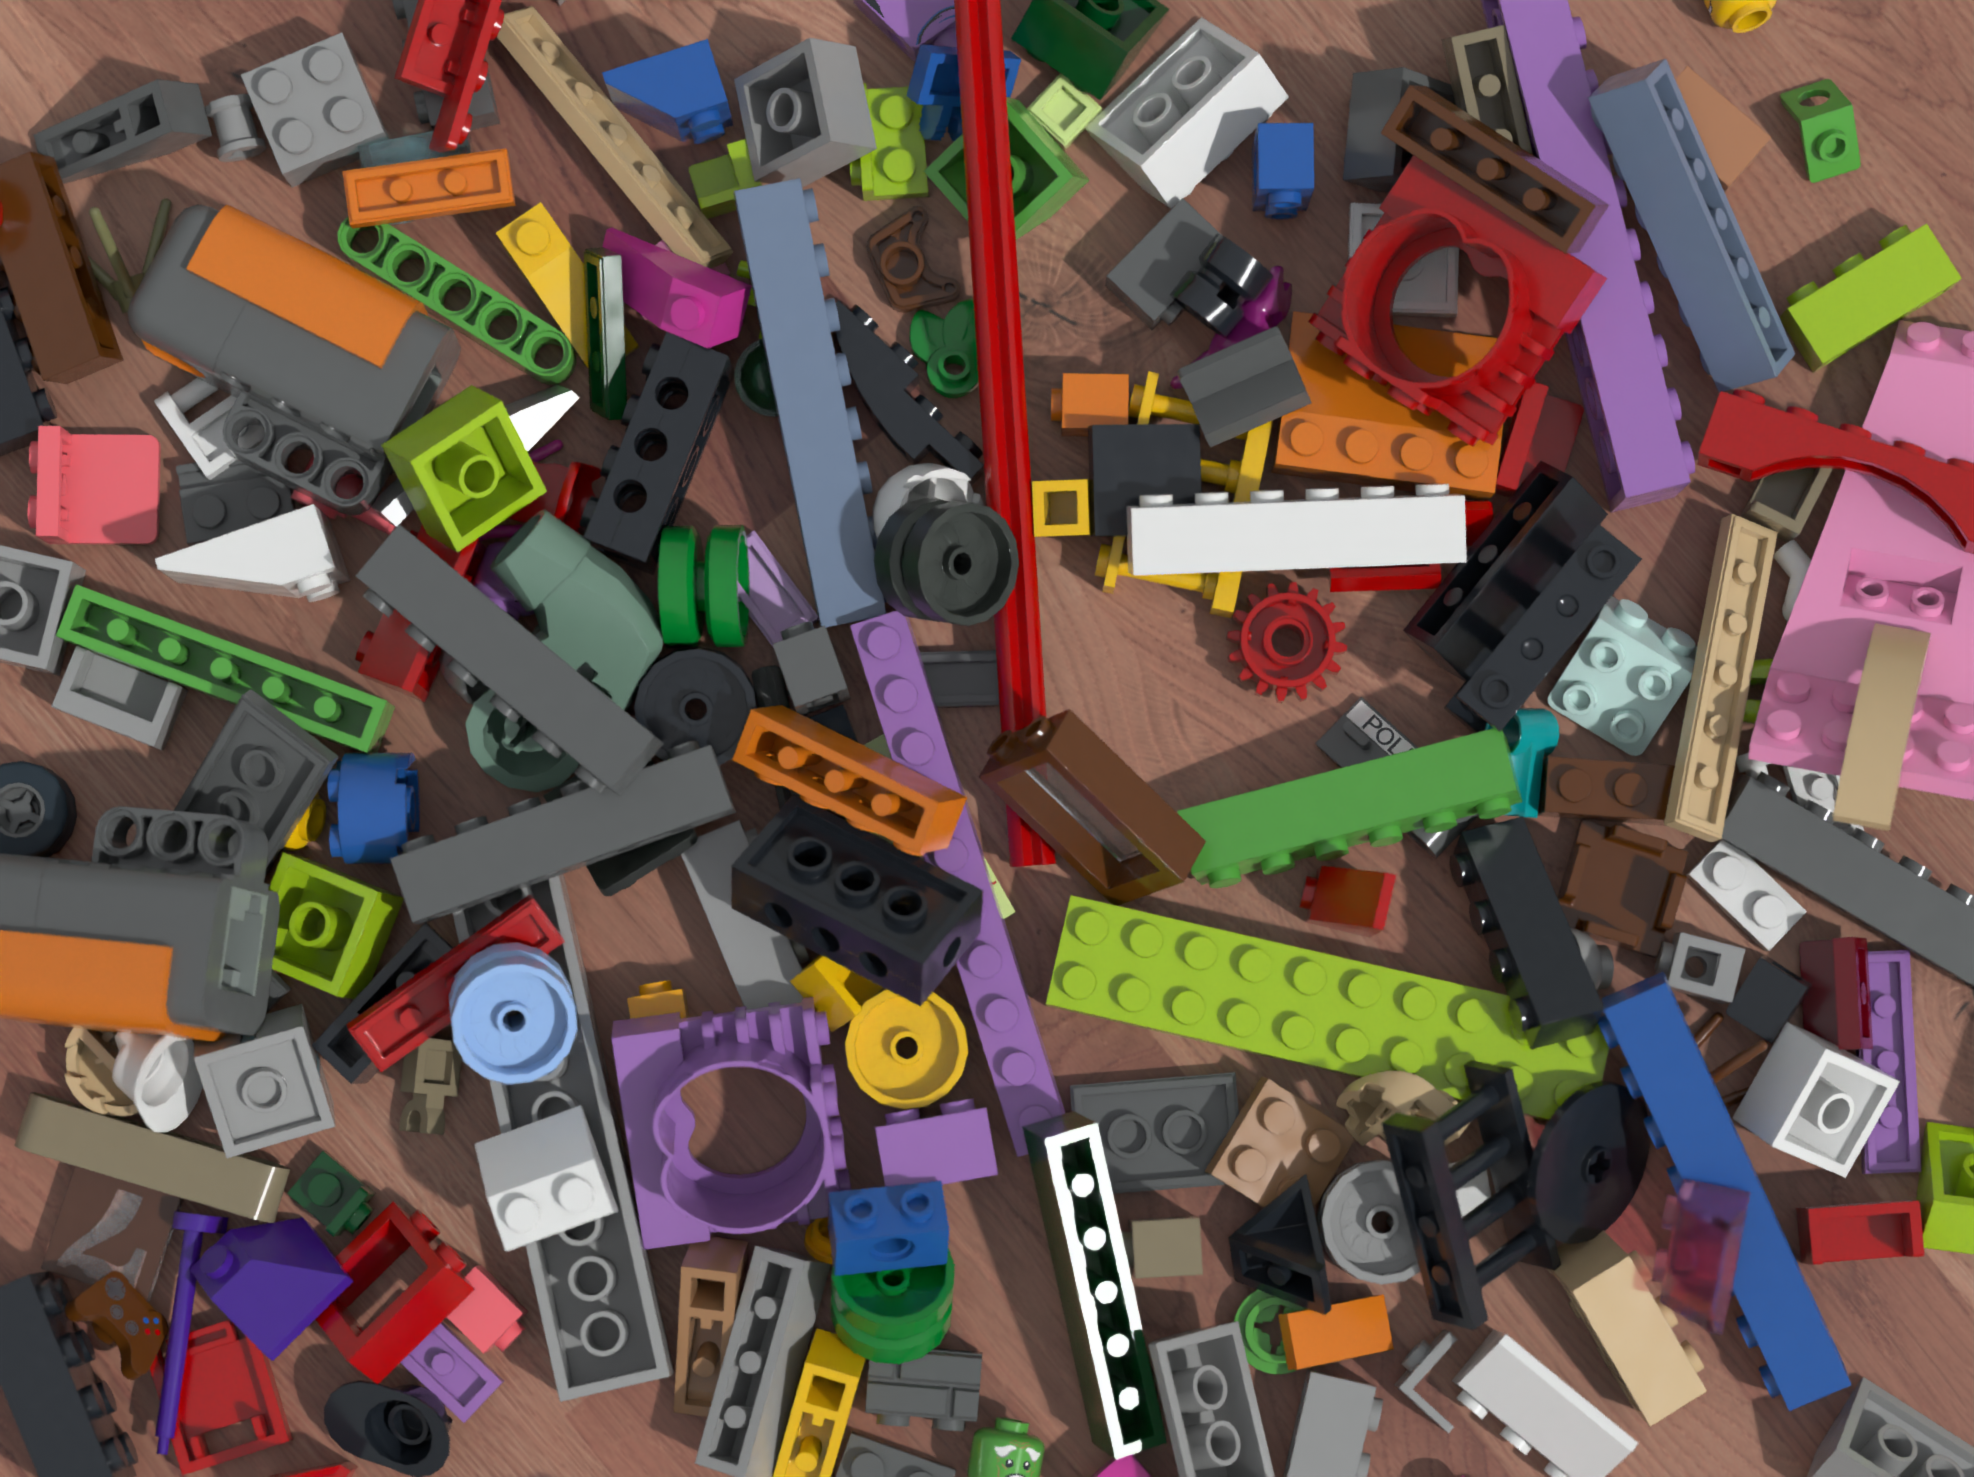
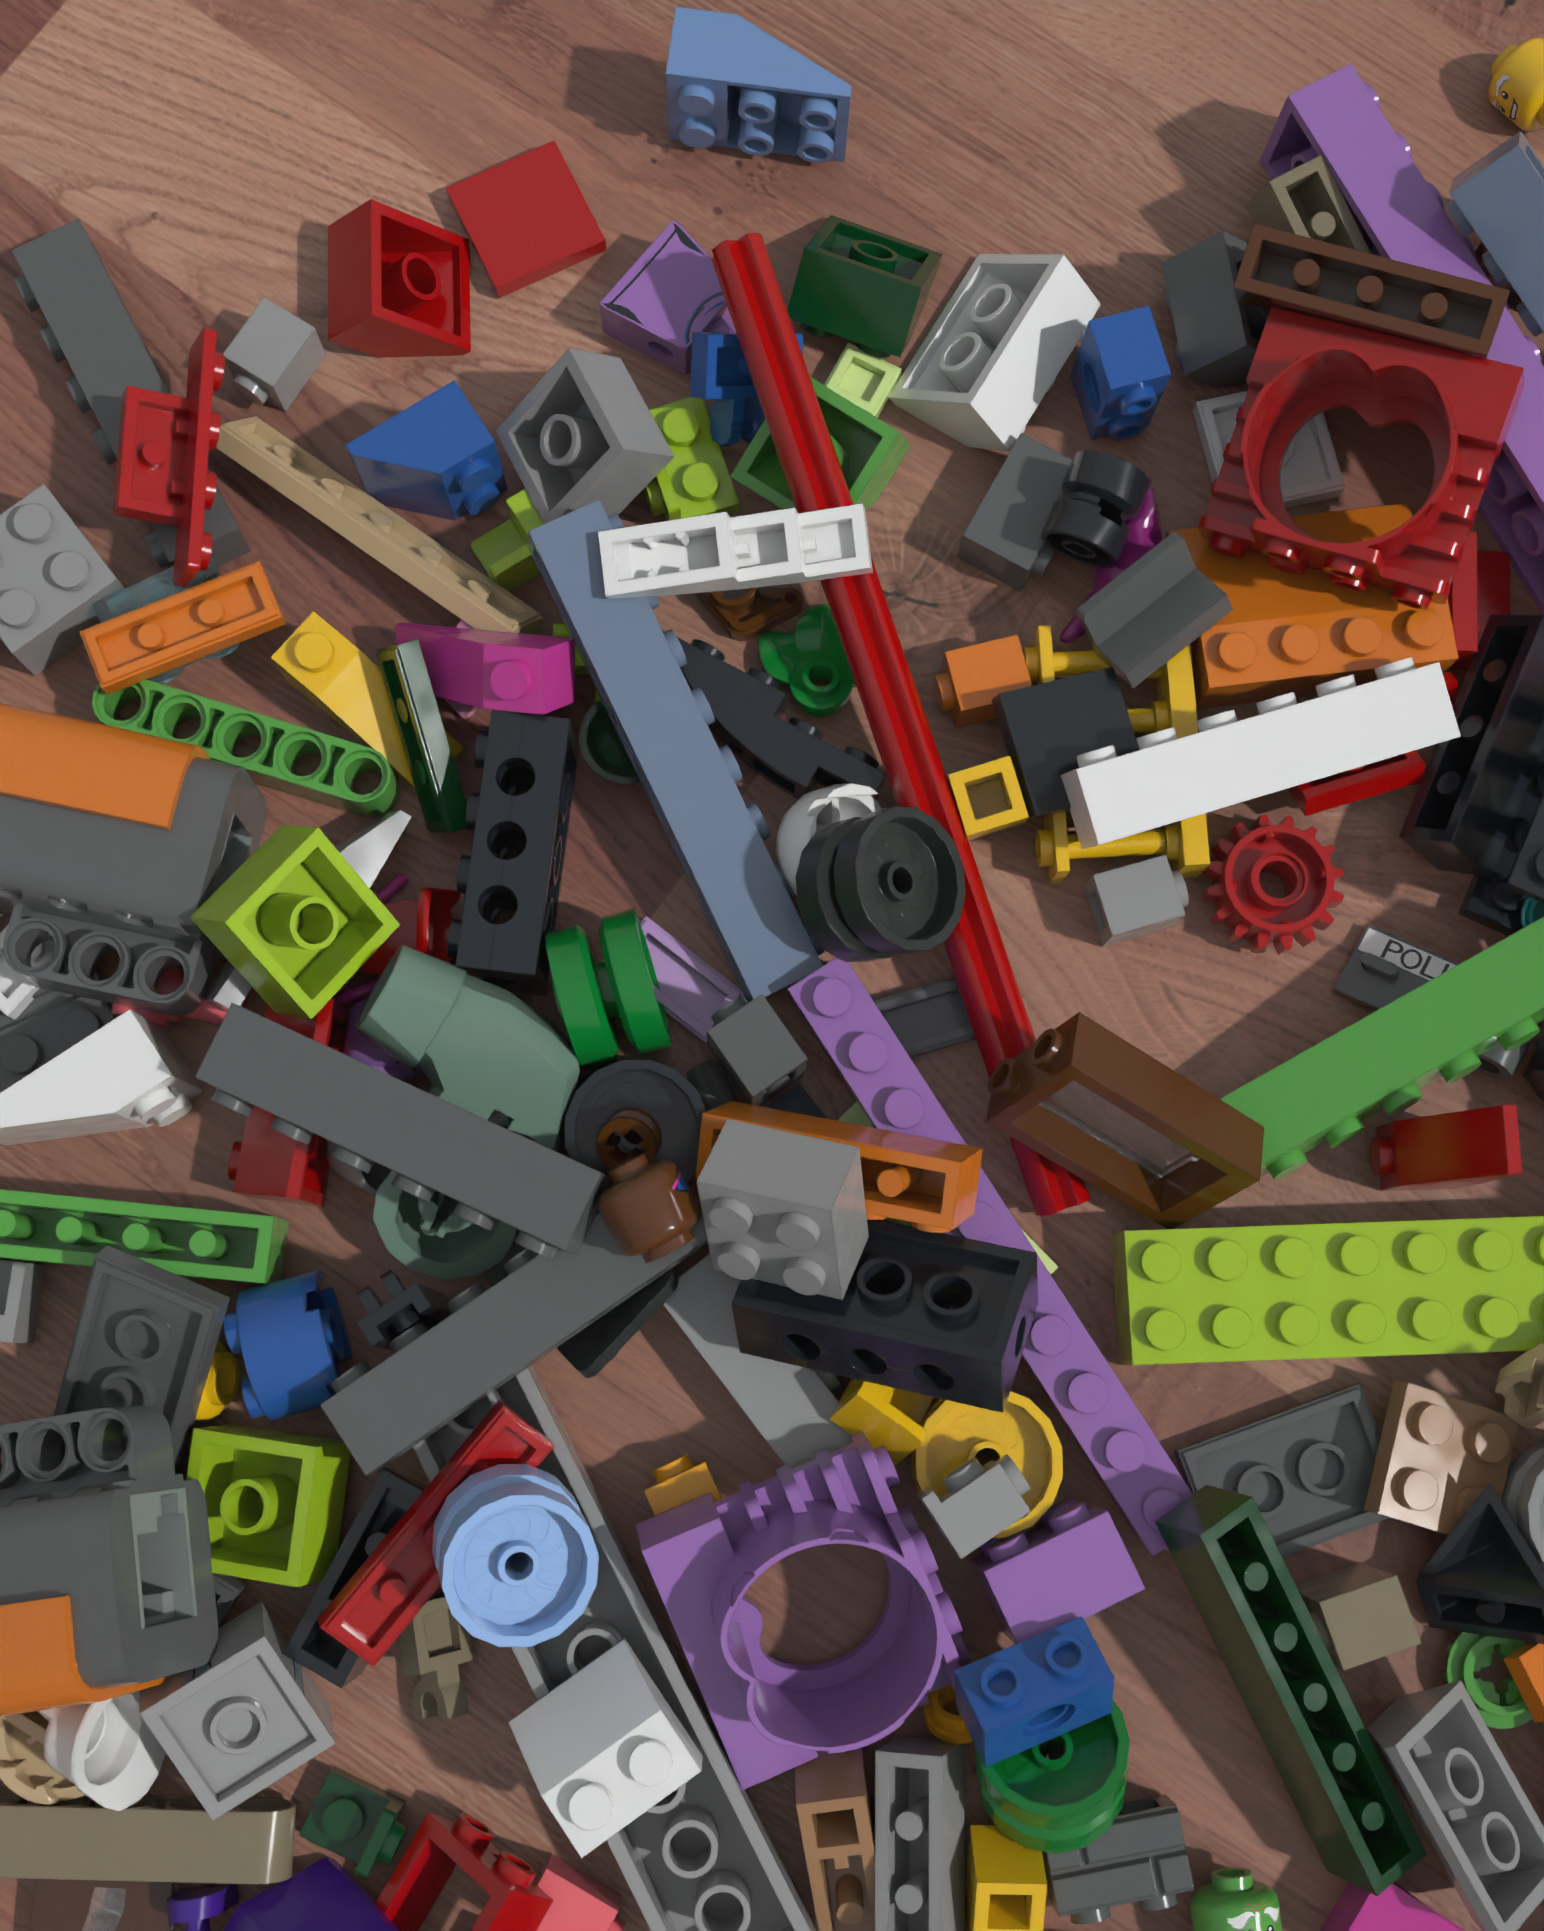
camera: 20 degrees left, 5 degrees down
none -> black hinge [356,1268,452,1350]
none -> reddish brown bush [597,1108,662,1170]
none -> reddish brown head [597,1153,700,1263]
none -> white slope [598,503,873,599]
none -> light grey brick [697,1119,869,1300]
none -> light grey brick [916,1454,1031,1559]
none -> light grey brick [1083,855,1189,947]

